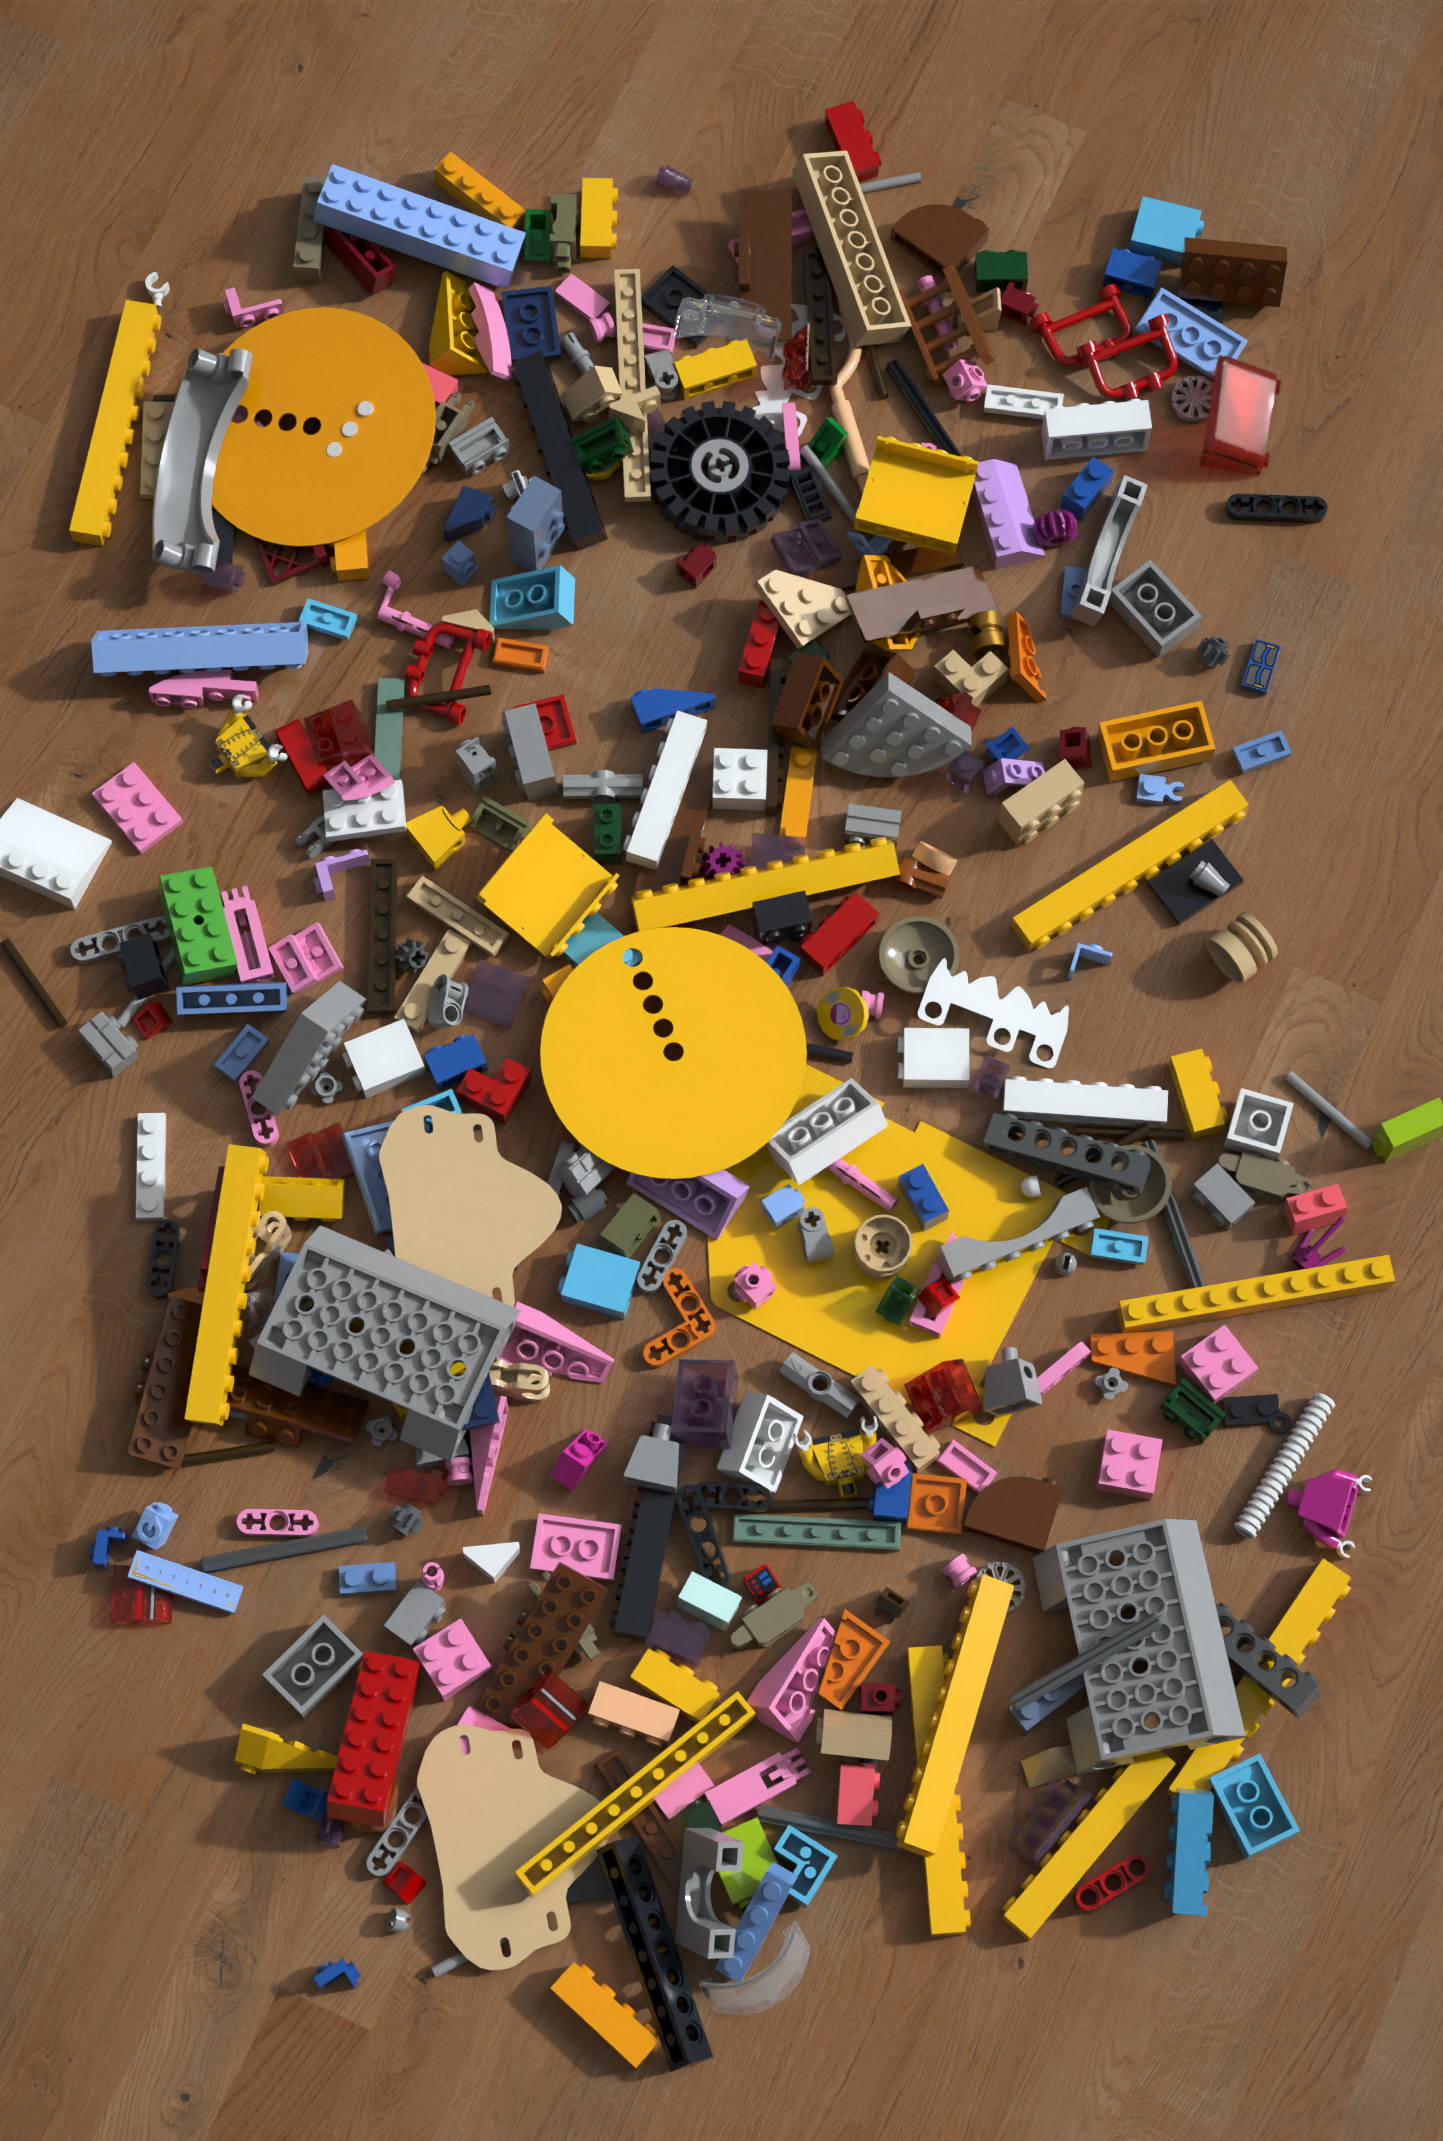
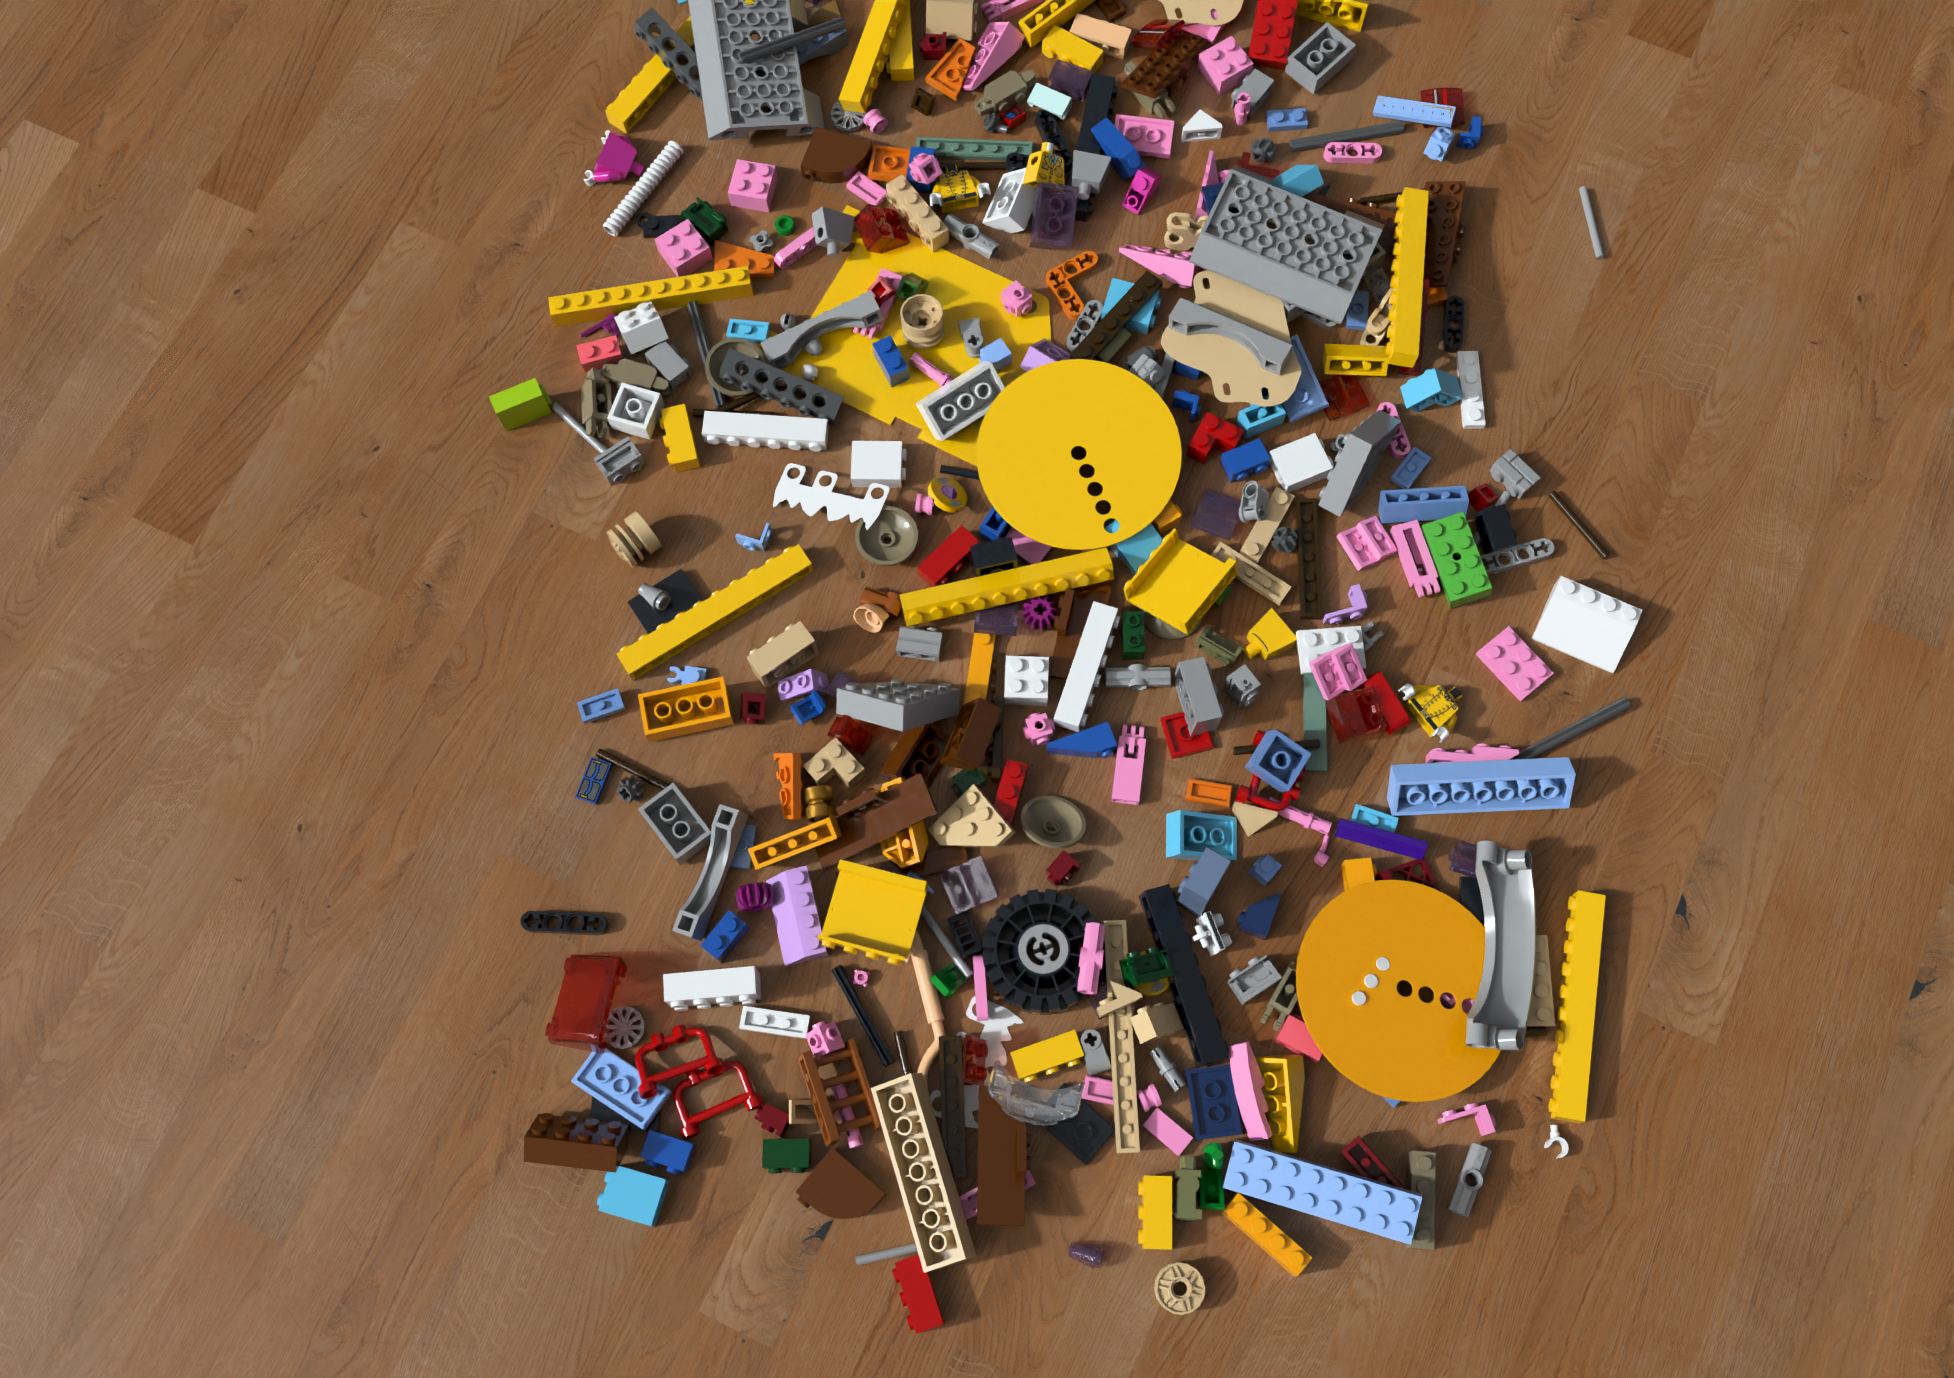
camera: 175 degrees left, 0 degrees up
brick [973,1055,1010,1099] -> none
none -> dark tan hinge [581,368,612,438]
none -> light grey hinge [594,437,645,485]
none -> dark brown bar [596,749,670,790]
none -> white brick [614,302,669,354]
none -> light orange brick [748,815,842,870]
none -> green tile [775,215,795,236]
none -> light grey hinge [805,338,823,356]
none -> dark grey plate [983,113,1010,134]
none -> dark tan dish [1020,796,1086,849]
none -> bright pink brick [1022,713,1055,746]
none -> yellow torso [1023,142,1065,194]
none -> dark brown plate [1070,270,1163,360]
none -> bright pink piece [1077,922,1106,995]
none -> blue slope [1090,117,1146,180]
none -> bright pink hinge [1111,724,1146,805]
none -> tan wheel [1154,1262,1205,1315]
none -> light grey arch [1169,298,1293,376]
none -> blue bracket [1172,390,1202,422]
none -> green piece [1203,1143,1224,1170]
none -> medium blue brick [1244,729,1311,792]
none -> medium azure brick [1270,165,1324,197]
none -> dark purple tile [1335,818,1428,860]
none -> medium azure brick [1400,368,1463,412]
none -> light grey piece [1448,1143,1492,1218]
none -> dark grey axle [1516,697,1631,759]

